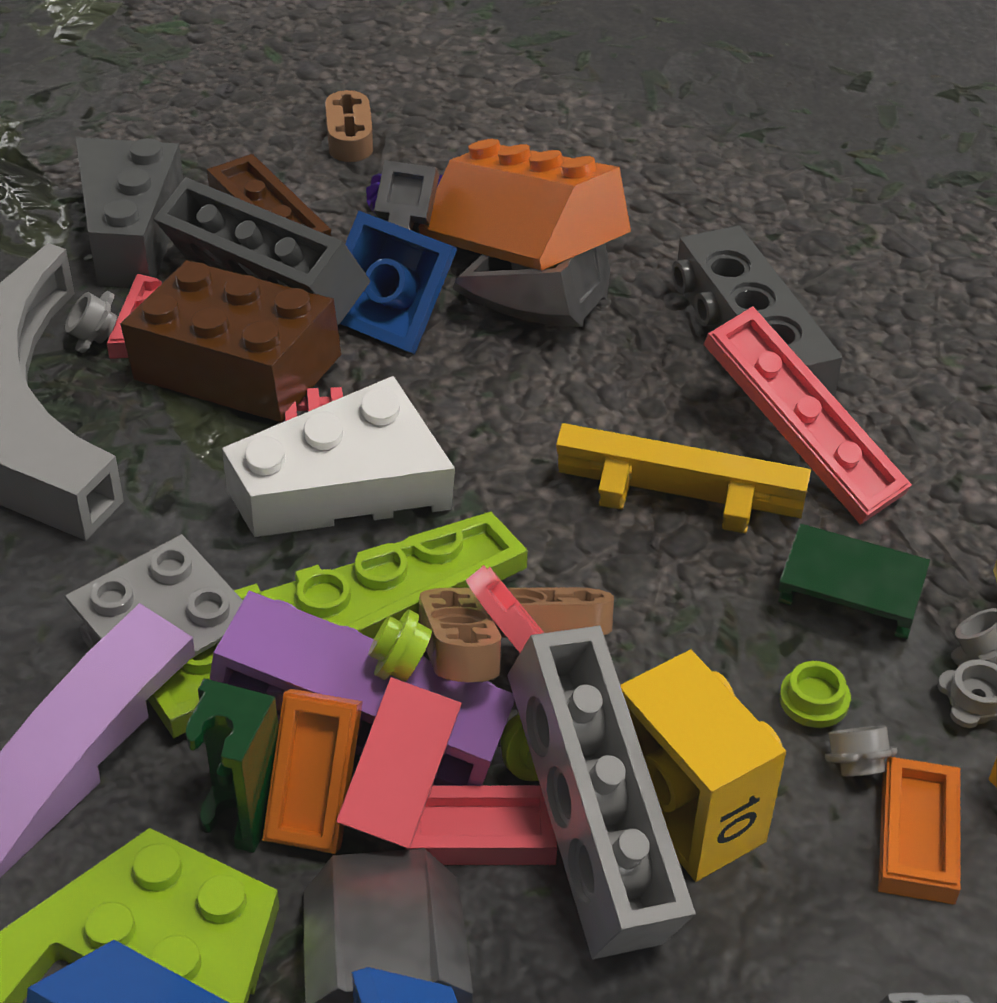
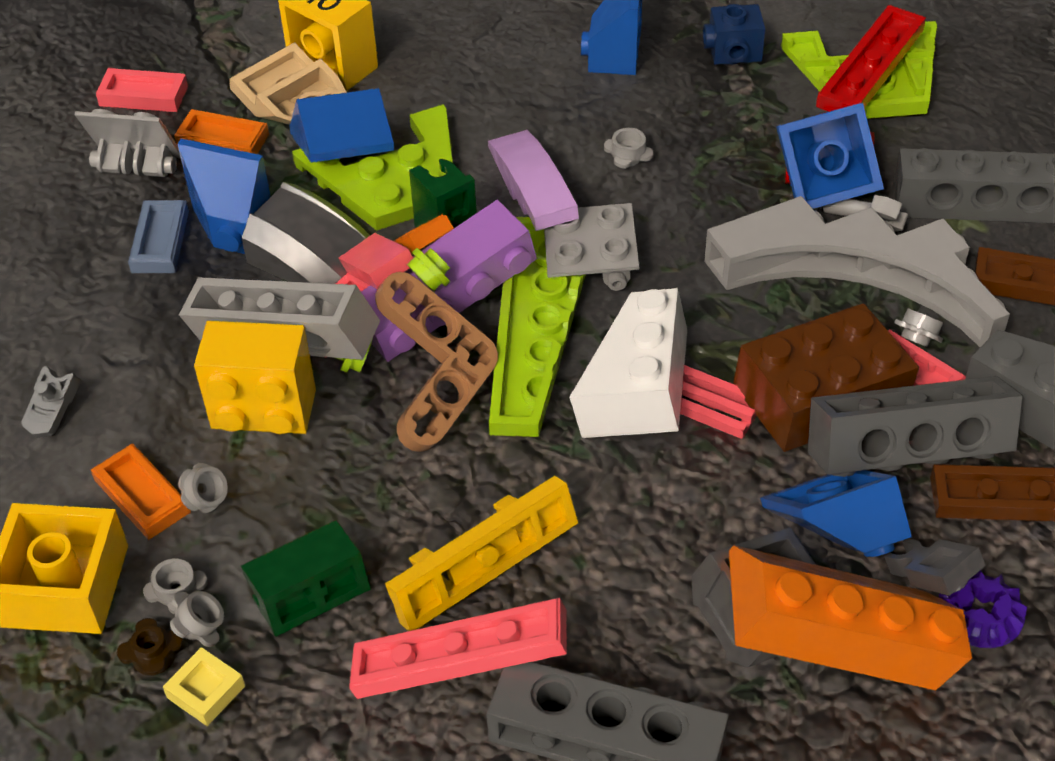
camera: 130 degrees right, 5 degrees up
coral tile [465,565,544,653] -> none
lime plate [779,661,851,728] -> none

